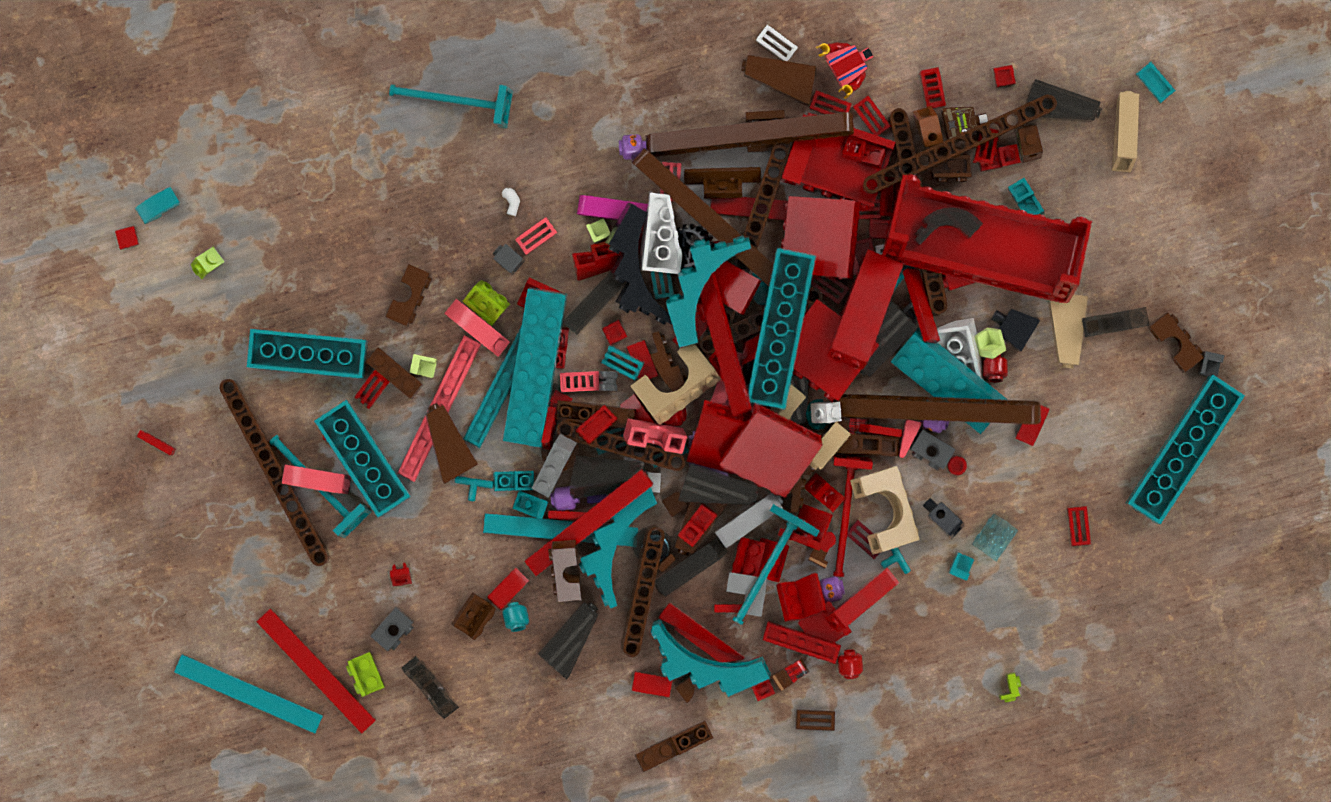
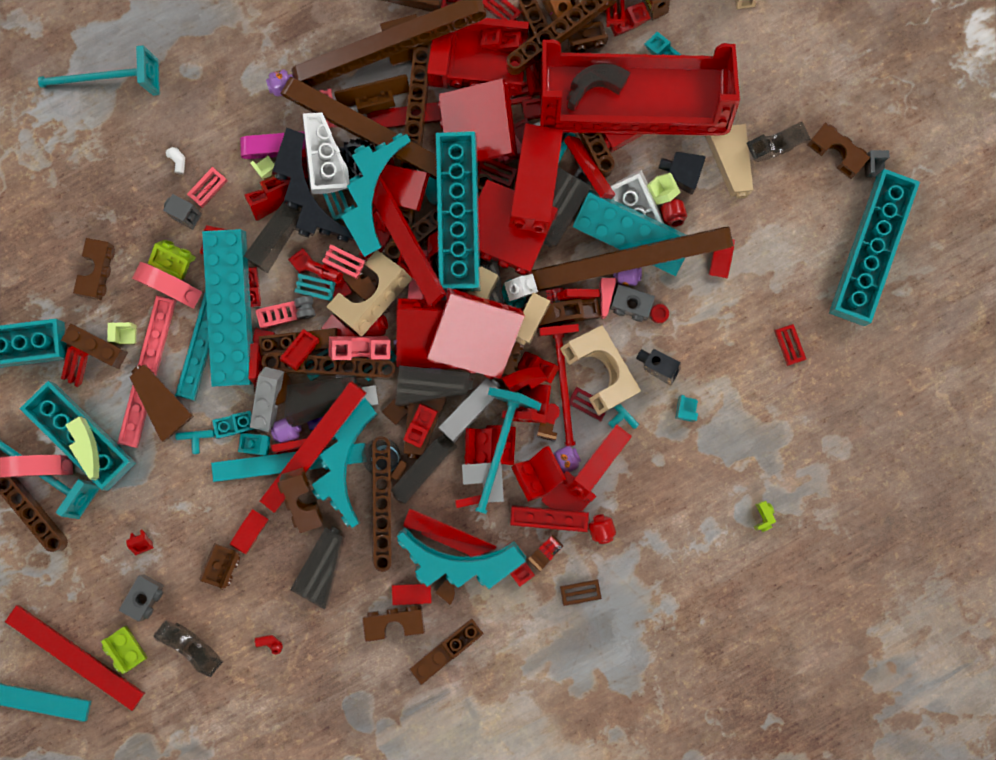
camera: 15 degrees left, 5 degrees down
teal head [502,602,529,632] -> none
clear light blue bracket [972,514,1018,562] -> none
none -> yellowish green slope [66,416,99,480]
none -> red arm [255,635,283,655]
none -> red pin [305,259,343,284]
none -> coral tile [322,244,366,279]
none -> reddish brown arch [362,605,425,642]
none -> red slope [502,367,548,392]

